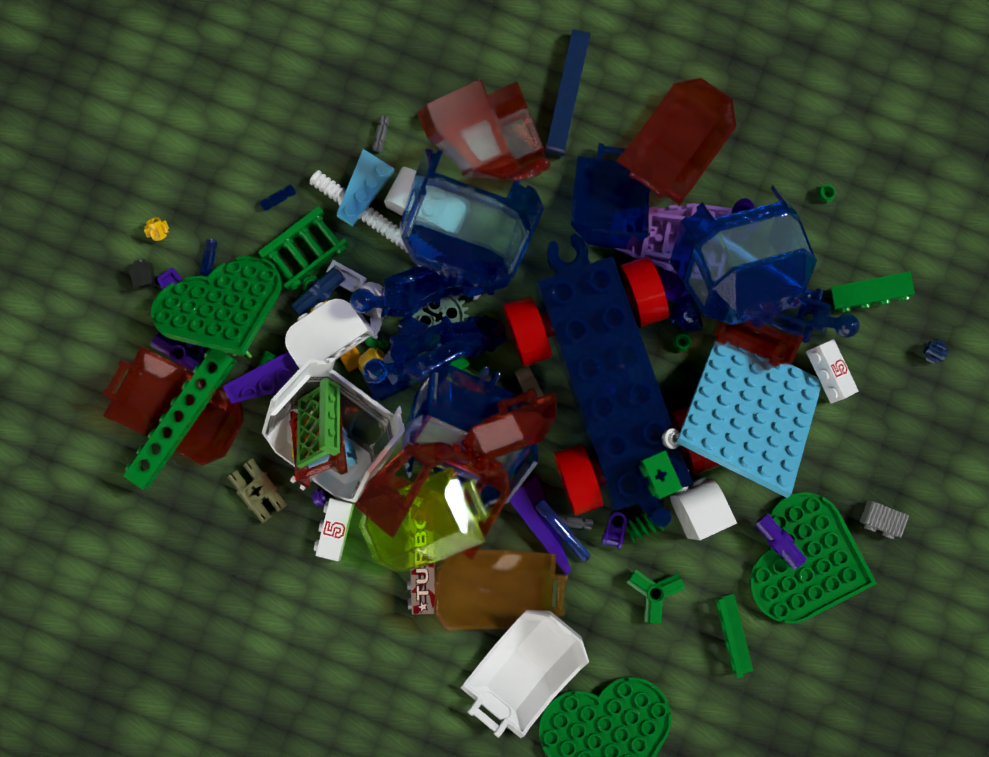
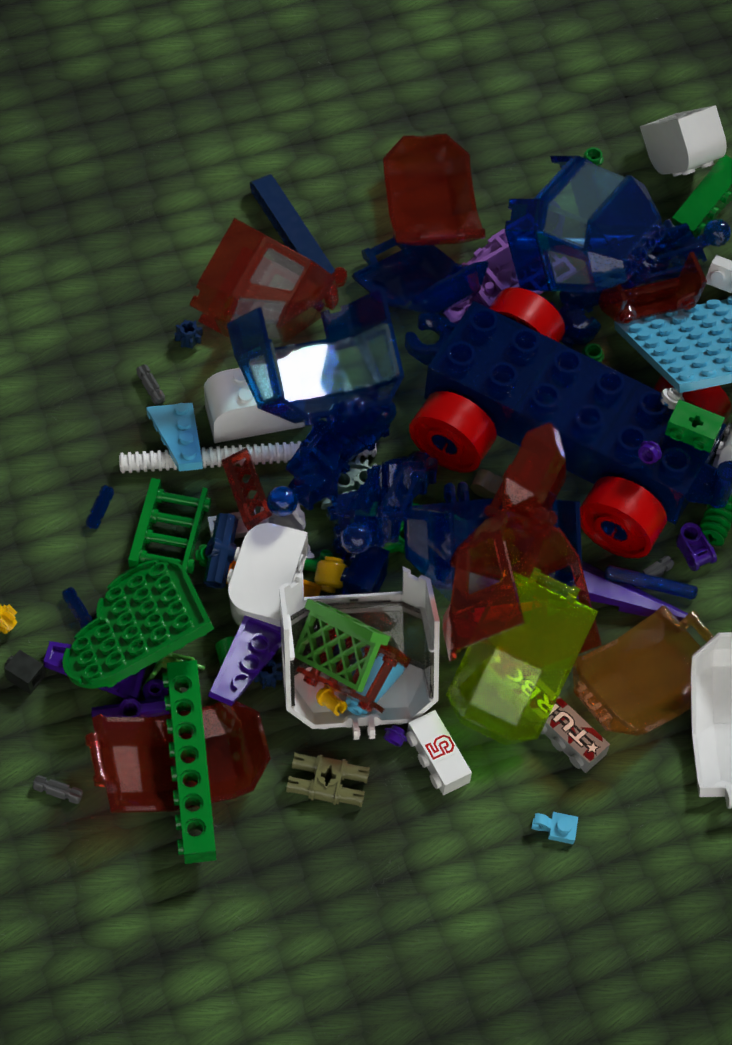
camera: 45 degrees left, 25 degrees down
none -> dark grey axle [33,775,83,804]
none -> clear red fence [221,447,273,531]
none -> medium azure plate [531,812,578,844]
none -> dark purple plate [638,441,662,464]
none -> white brick [640,105,727,177]

